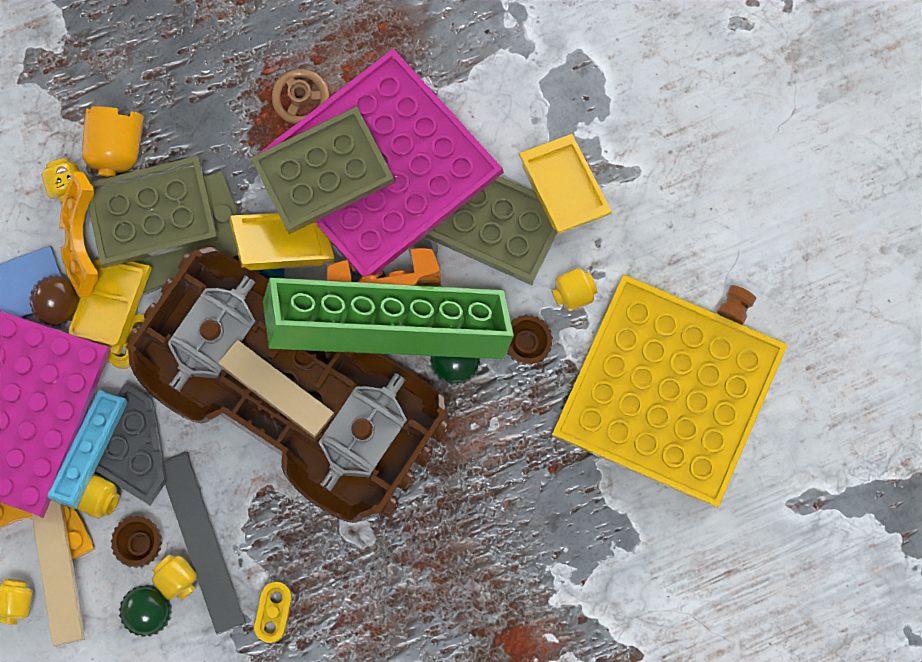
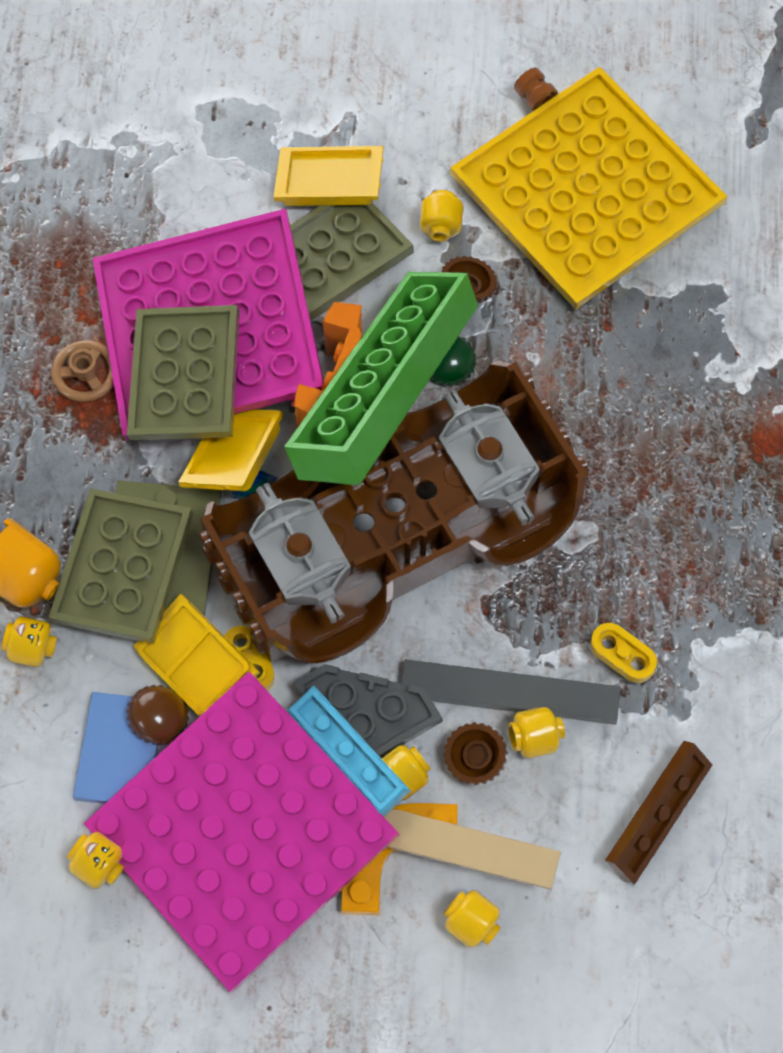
camera: 65 degrees left, 10 degrees down
light orange plate [59,172,98,297] -> none
dark green hat [119,585,172,637] -> none
tan tile [218,340,334,438] -> none

